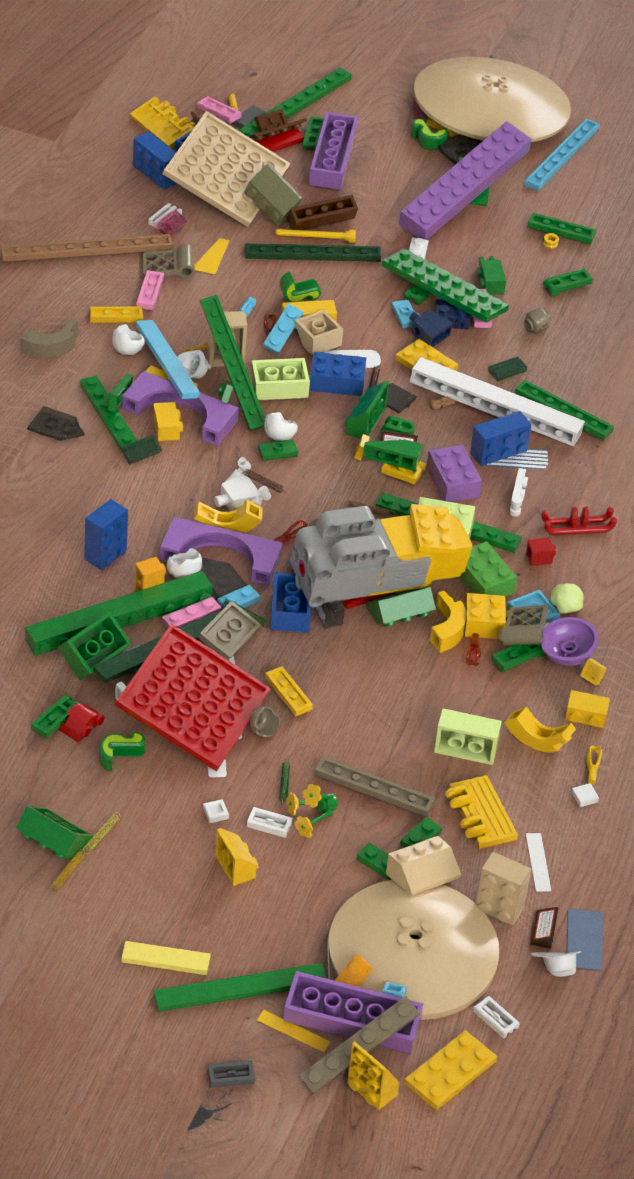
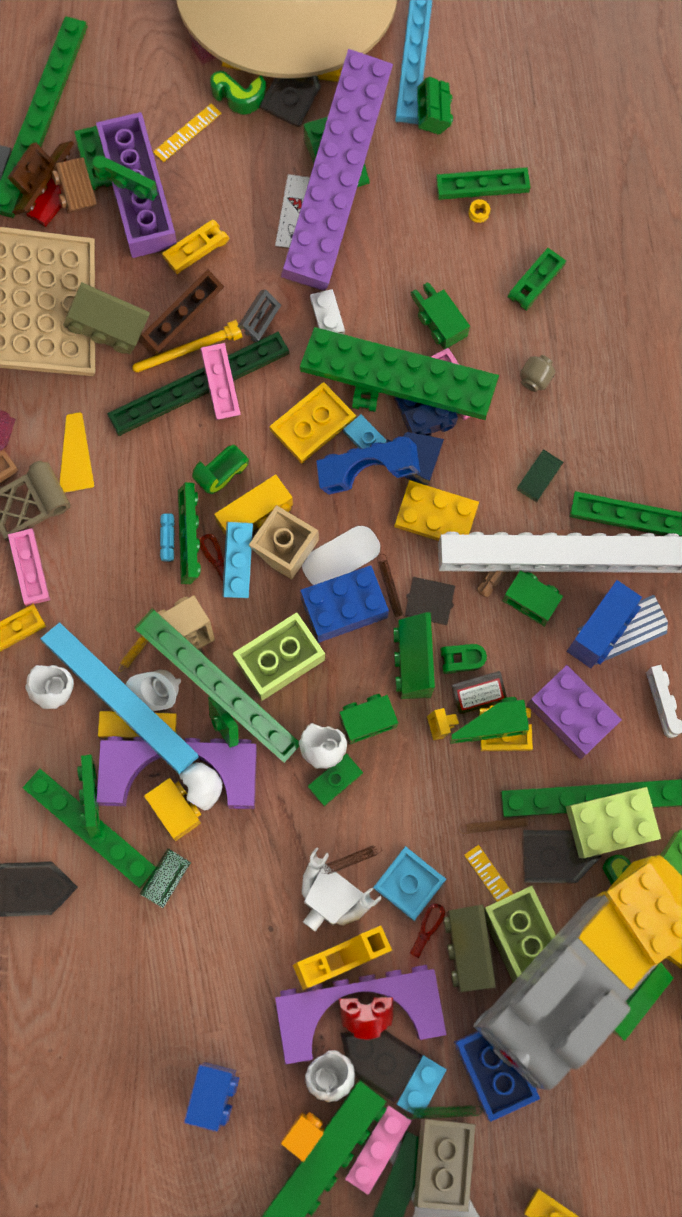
camera: 25 degrees left, 30 degrees up
none -> medium nougat brick [52,157,97,214]
none -> green plate [93,156,158,201]
none -> yellow sticker [153,104,222,162]
none -> yellow plate [162,220,229,274]
none -> green plate [178,482,201,584]
none -> white hair [179,763,222,810]
none -> bright pink plate [200,343,240,420]
none -> dark grey tile [237,289,281,342]
none -> yellow plate [269,382,356,464]
none -> blue arch [316,437,420,495]
none -> green brick [339,694,398,745]
none -> red cylinder [339,997,393,1040]
none -> medium azure tile [373,846,446,921]
none -> green brick [417,76,453,135]
none -> green brick [502,570,563,627]

